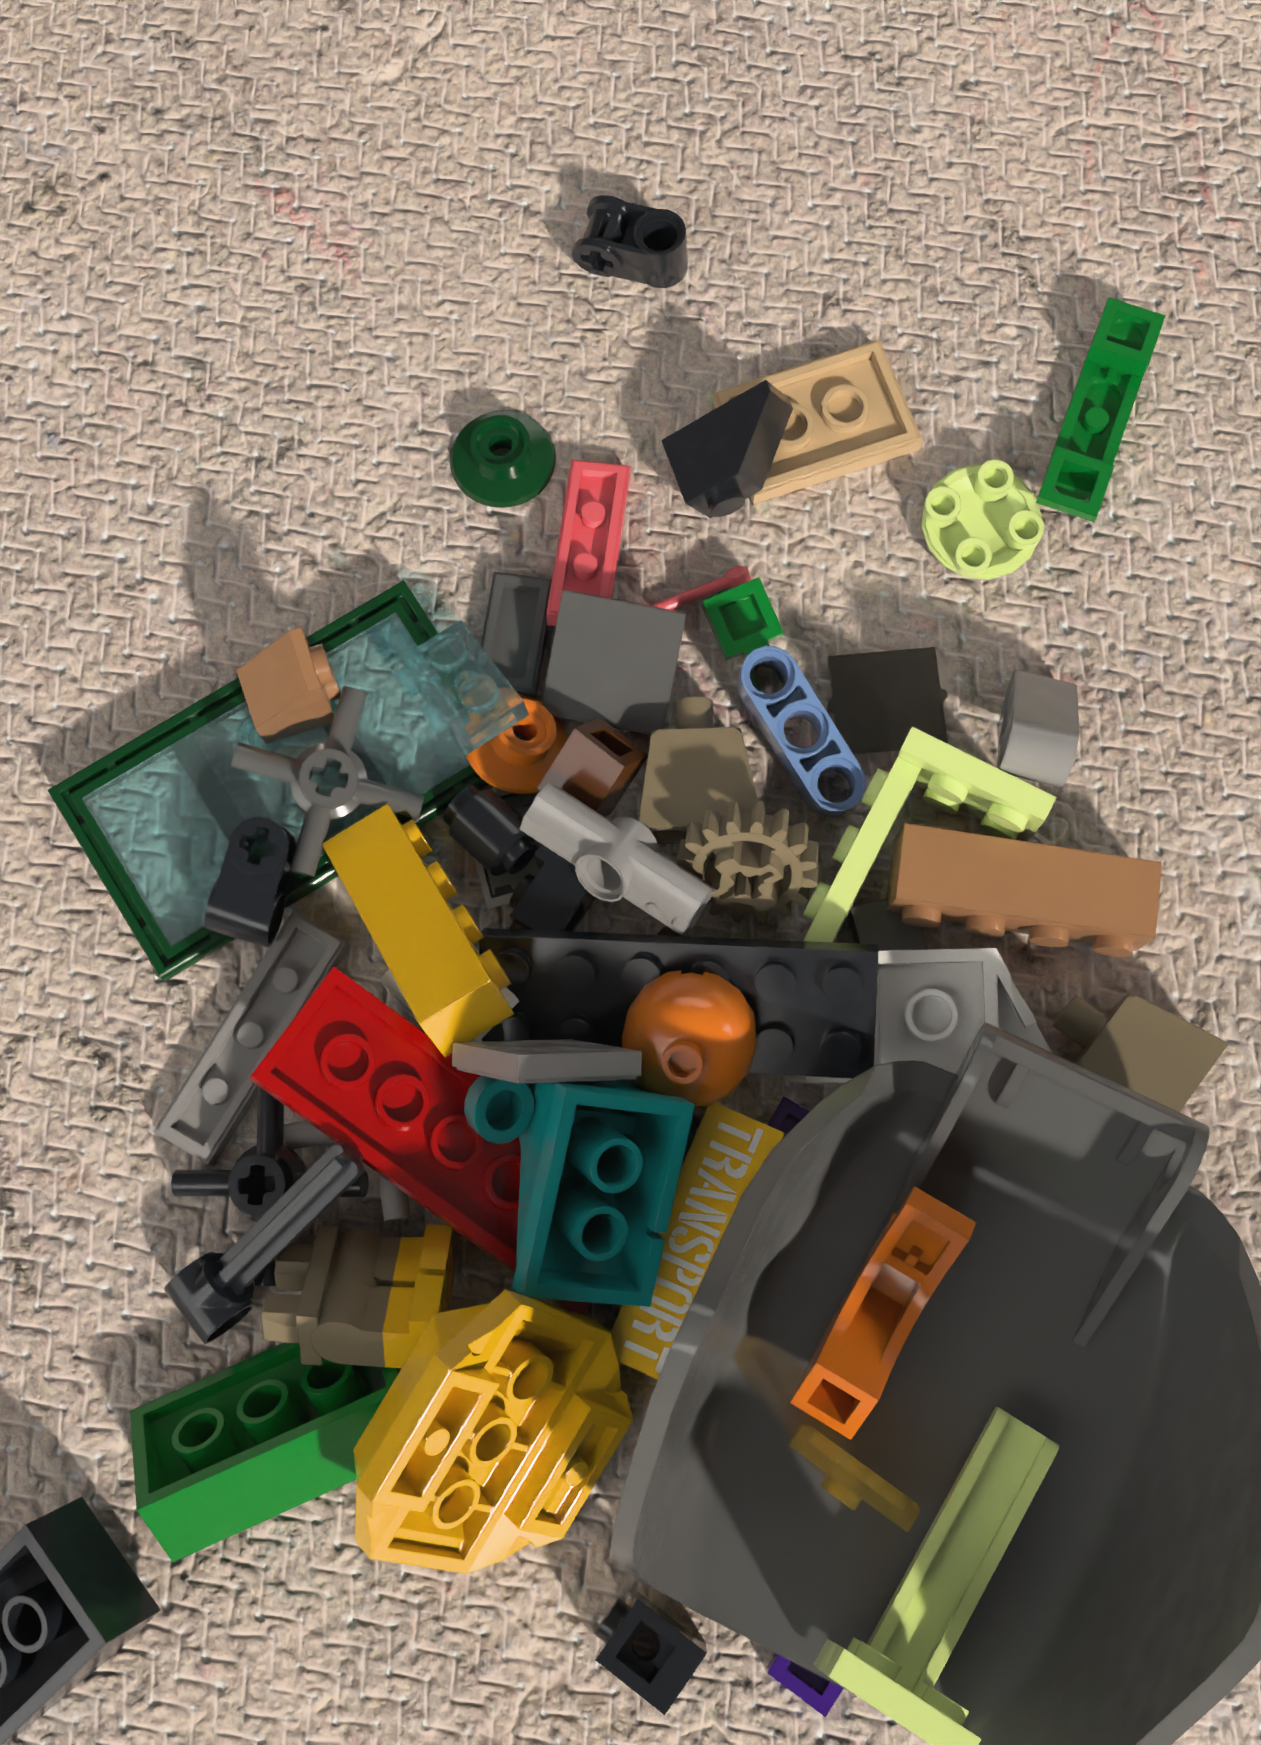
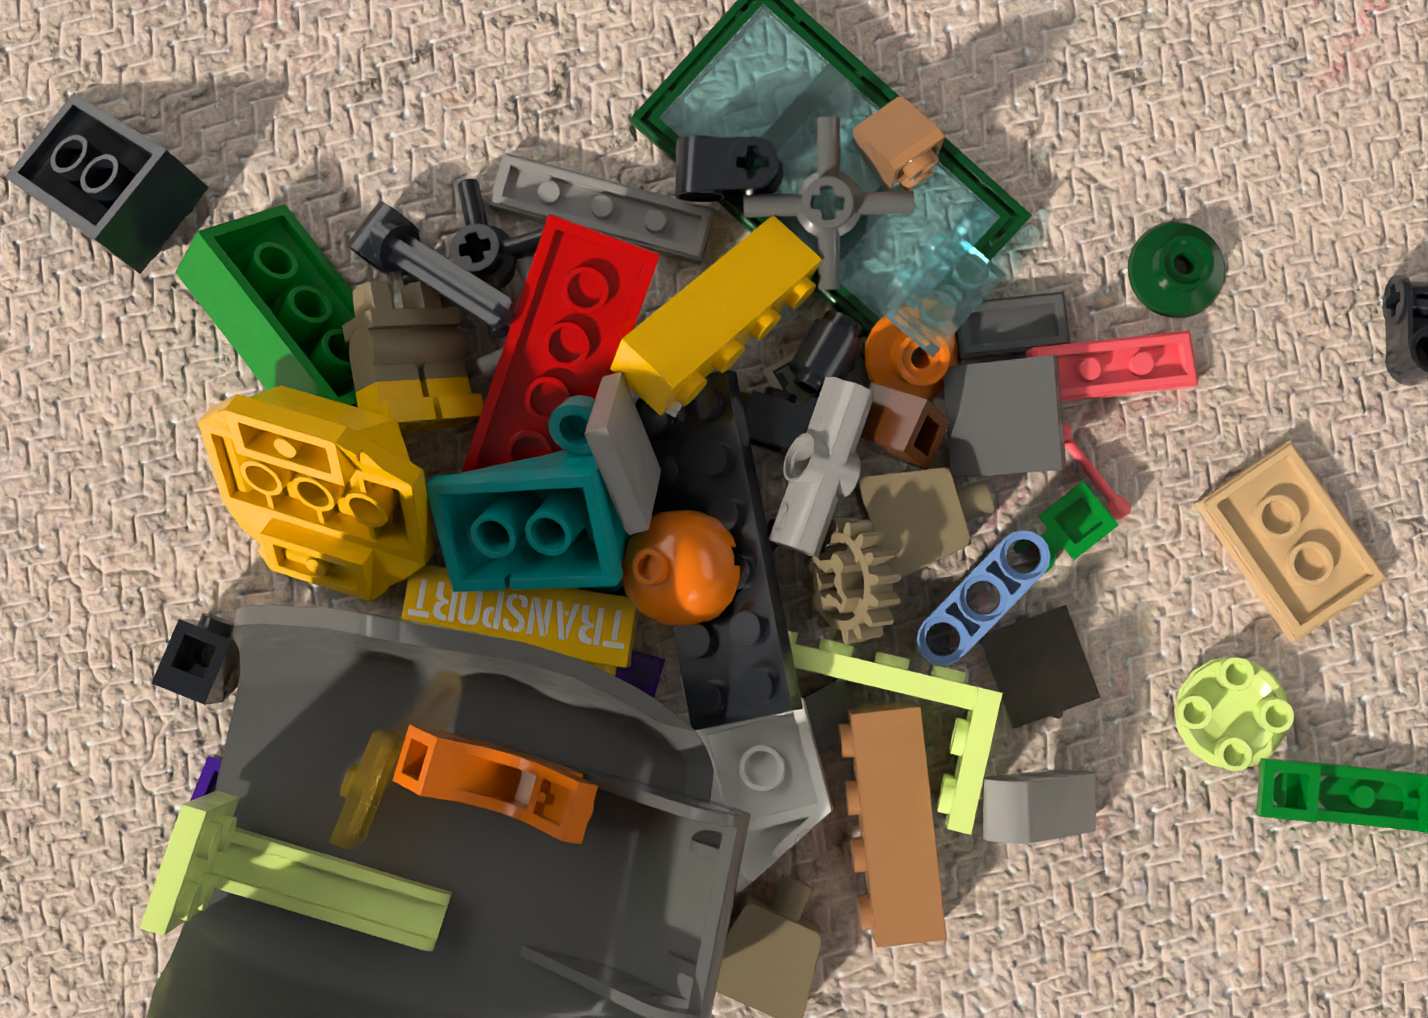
camera: 70 degrees right, 10 degrees up
black slope [661,380,793,518] -> none

